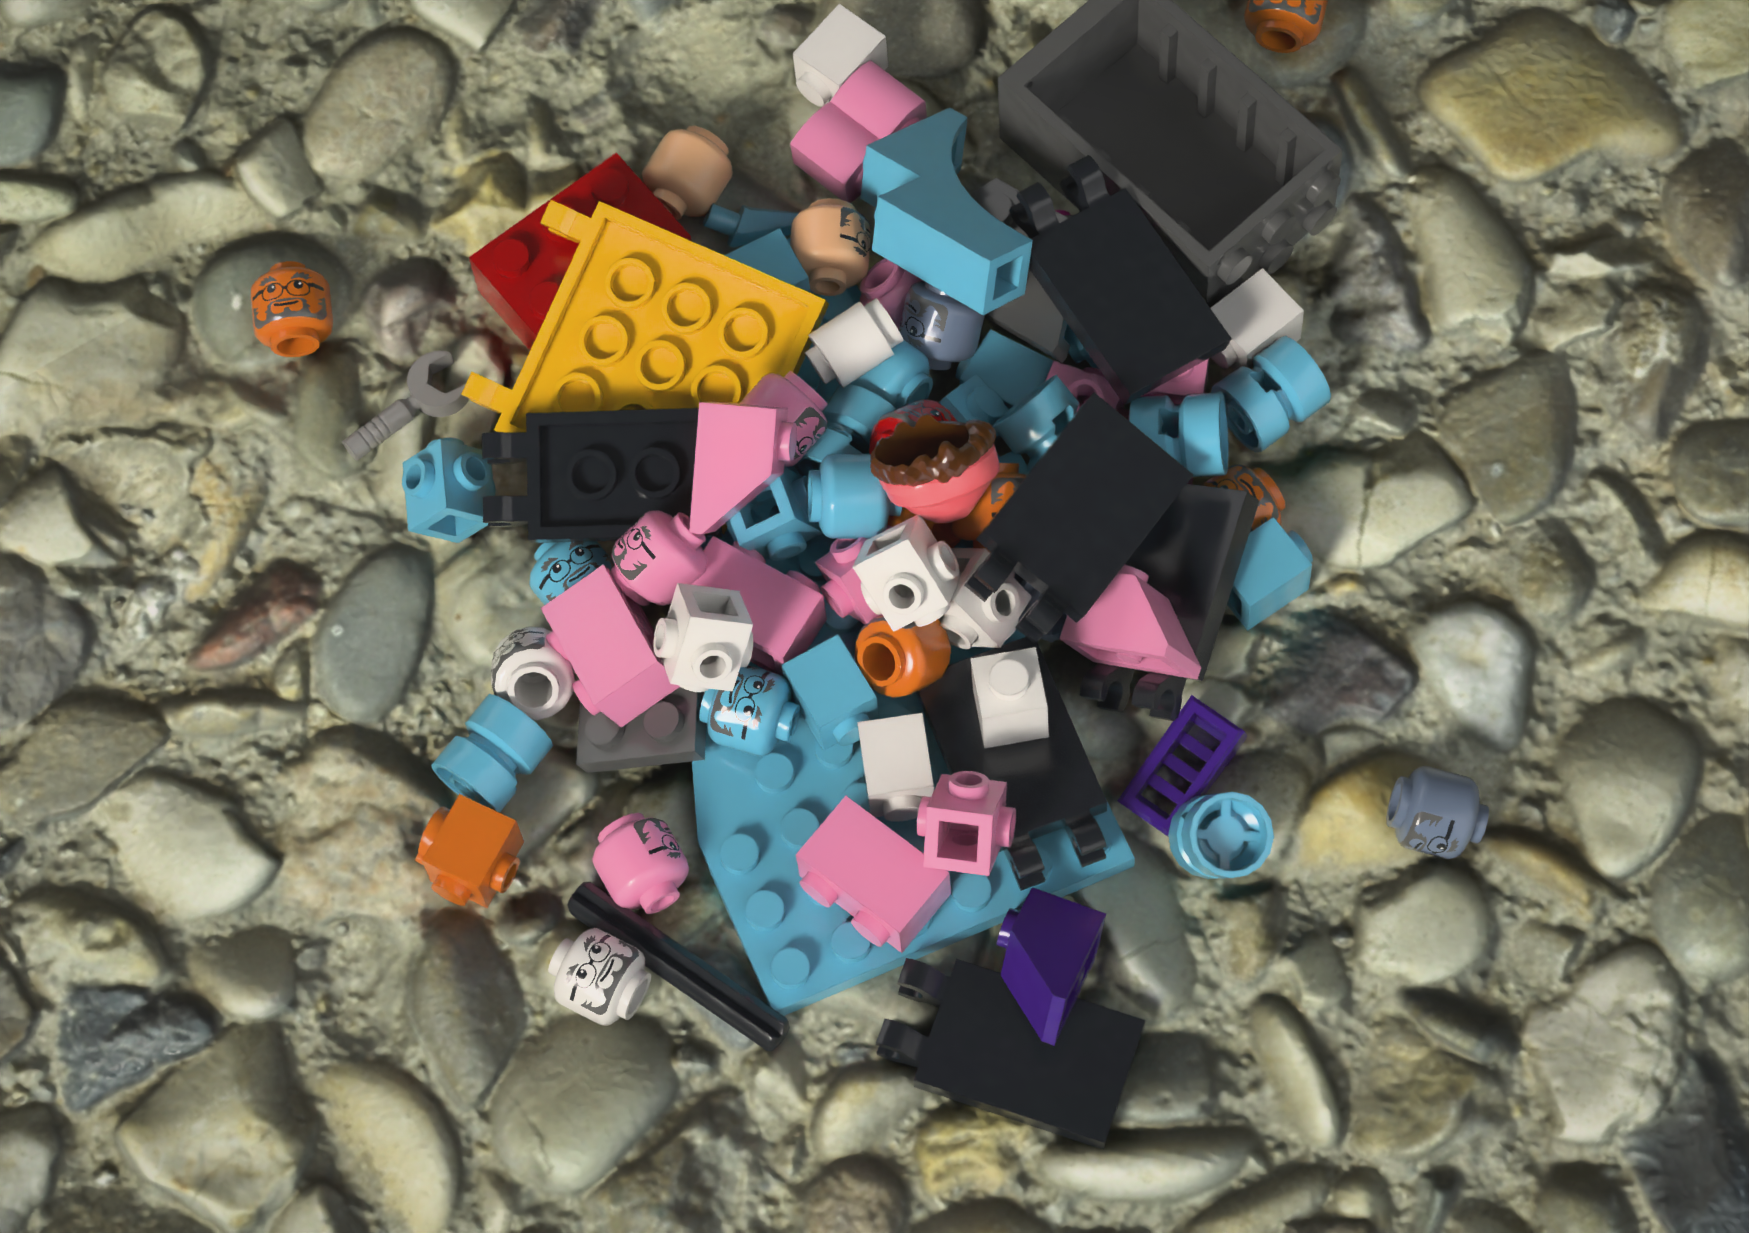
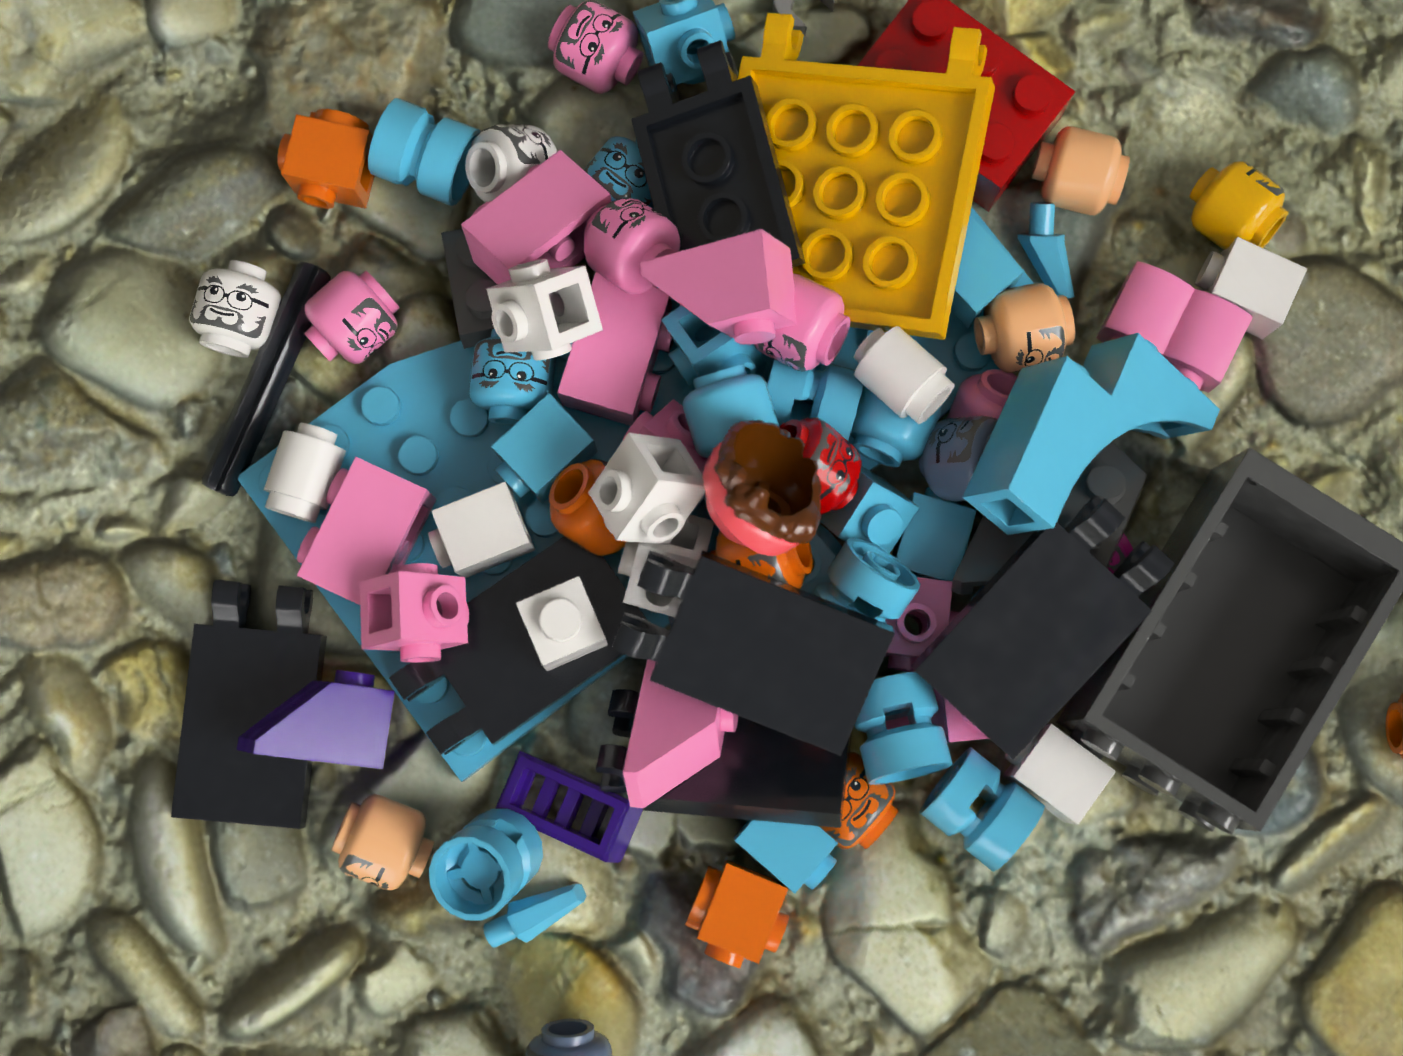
camera: 70 degrees right, 15 degrees up
none -> white brick [263,423,346,523]
none -> light nougat head [331,794,434,891]
none -> medium azure bar [483,883,587,948]
none -> bright pink head [548,0,644,94]
none -> orange brick [685,859,789,968]
none -> yellow head [1189,161,1288,250]

